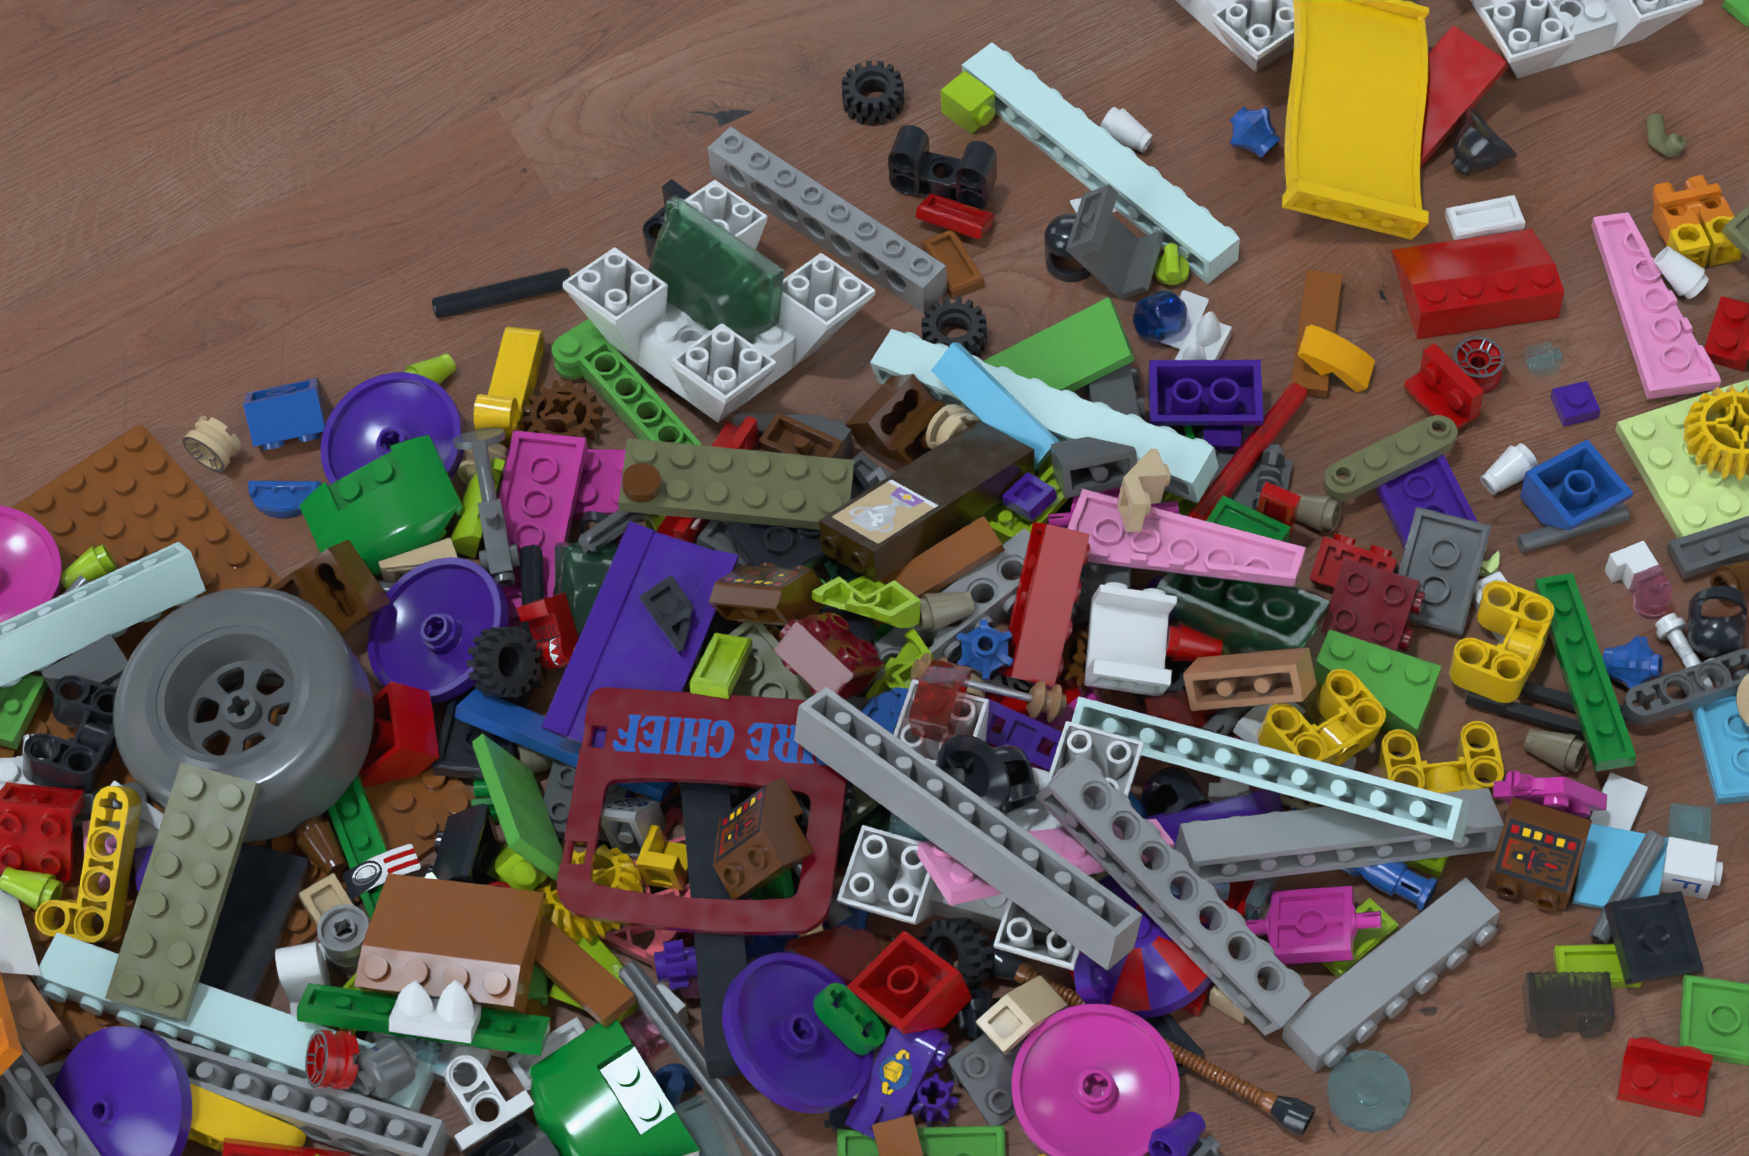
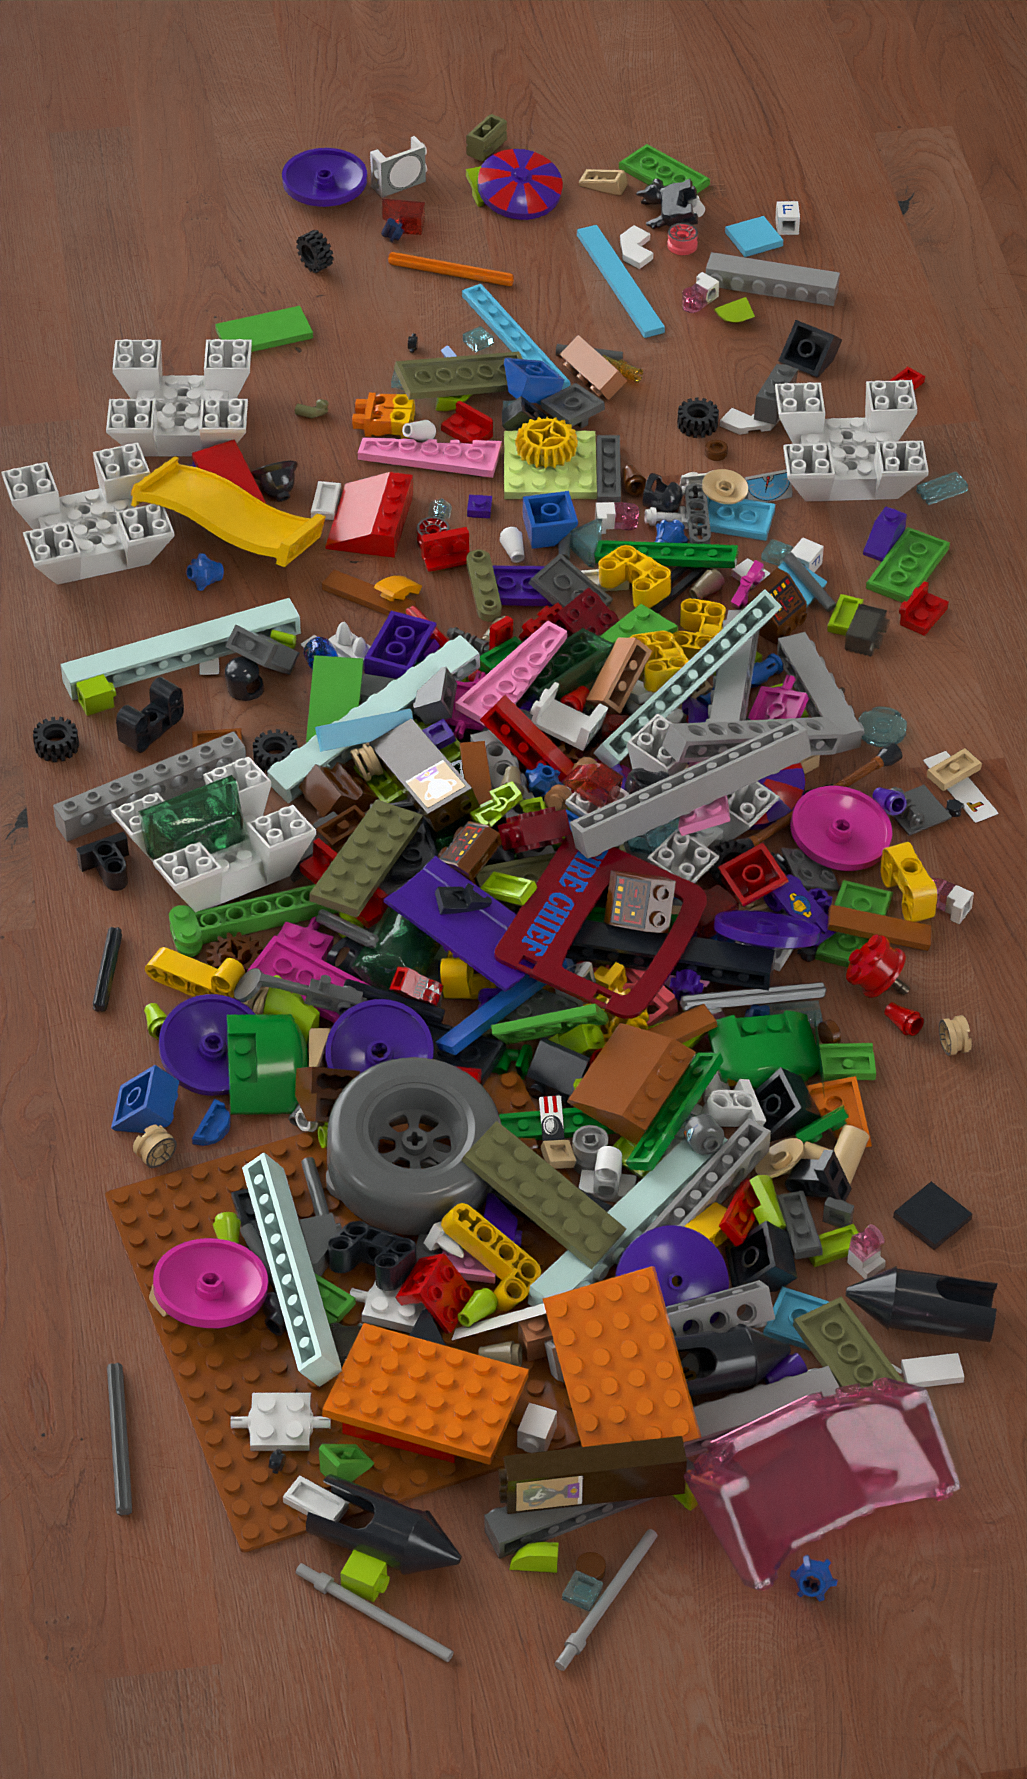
camera: 75 degrees left, 10 degrees down
red wheel [305,1029,359,1090] -> none
white tile [389,980,481,1043] -> none
black tyre [466,627,541,697] -> none
reddish brown tile [622,463,661,503] -> none
green beam [814,983,885,1055] -> none
red tile [915,193,995,239] -> none
tan slope [976,975,1068,1055] -> none
dark purple plate [1074,952,1108,1004] -> none
white cone [1100,107,1154,153] -> none
tan slope [1117,449,1170,532] -> none
black tile [1604,891,1704,985] -> none
none -> clear light blue slope [570,518,603,568]

